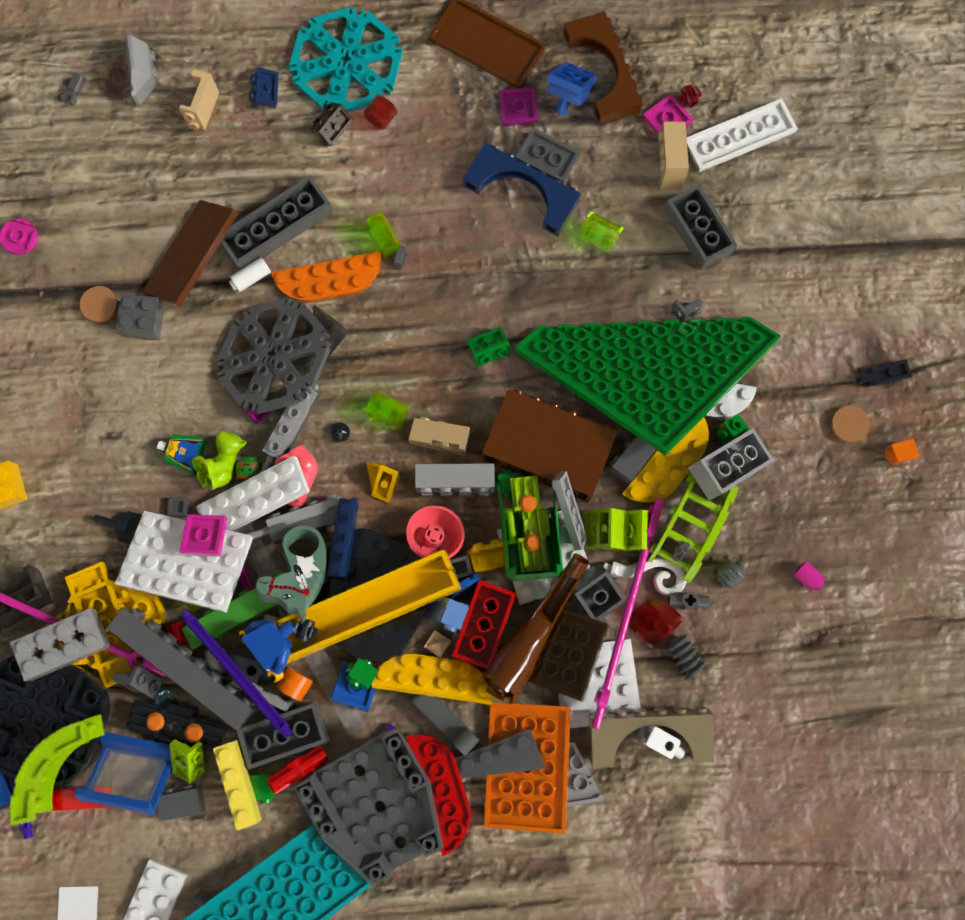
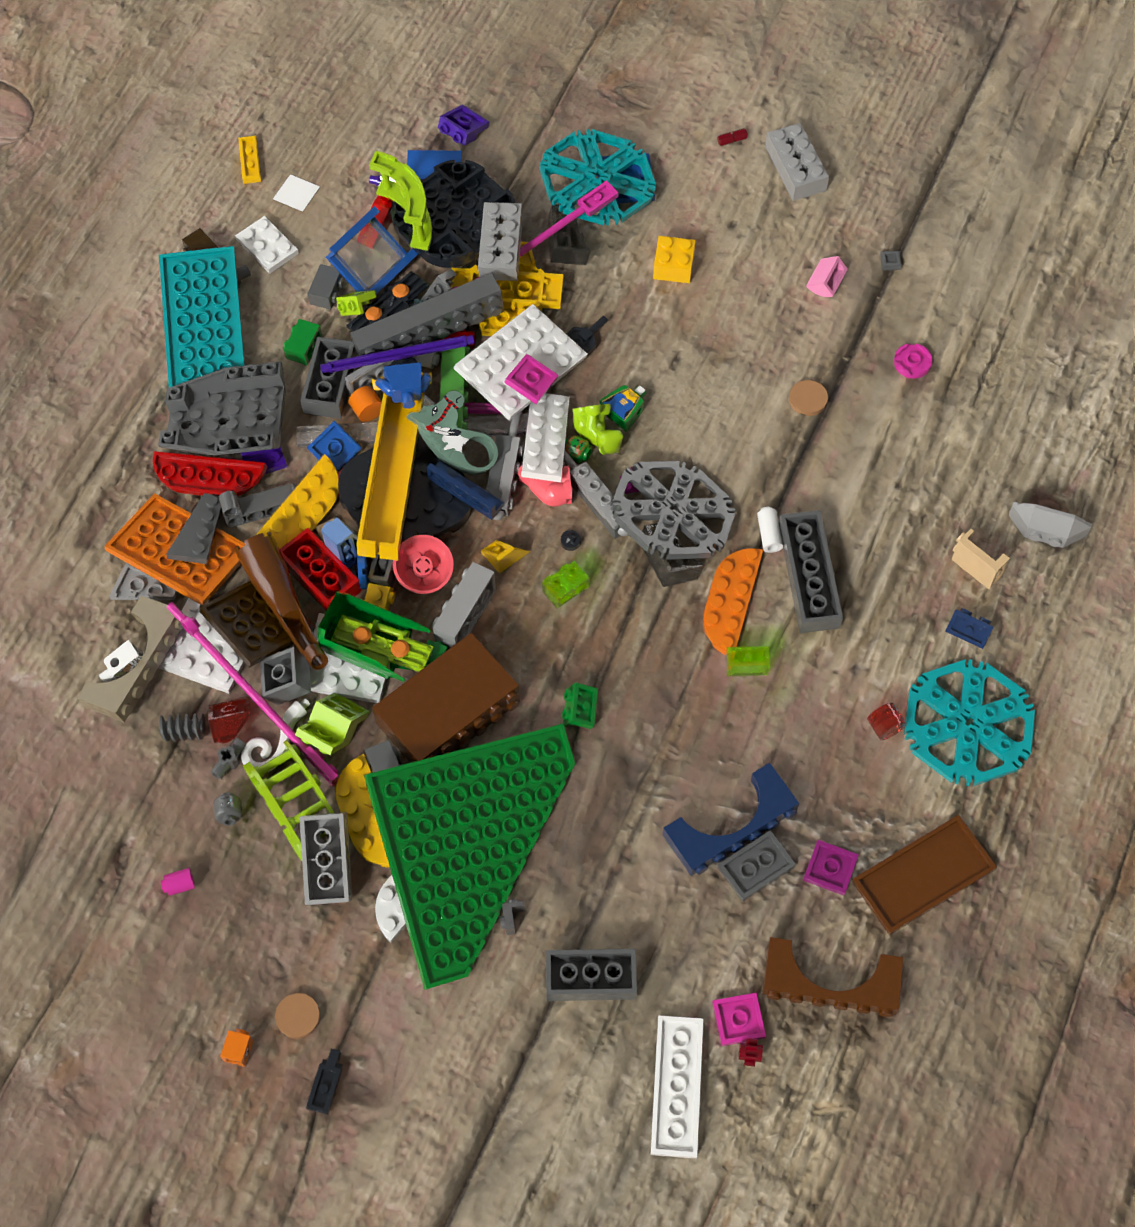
camera: 120 degrees right, 15 degrees down
flat silver bar [61,73,86,106] -> none
dark grey brick [115,294,165,340] -> none
reddish brown tile [142,200,239,307] -> none
dark grey tile [167,497,190,517] -> none
light yellow brick [213,740,262,830] -> none
red piece [266,746,328,795] -> none
black gear [293,619,318,642] -> none
dark brown bracket [310,102,354,147] -> none
green brick [345,658,379,691] -> none
dark grey tile [393,245,408,270] -> none
tan wedge [409,417,470,457] -> none
blue brick [546,61,598,115] -> none
light grey plate [552,471,588,550] -> none
clear neon green brick [578,211,624,253] -> none
tan wedge [658,122,689,190] -> none
dark grey piece [671,541,690,562] -> none
green brick [713,414,749,445] -> none

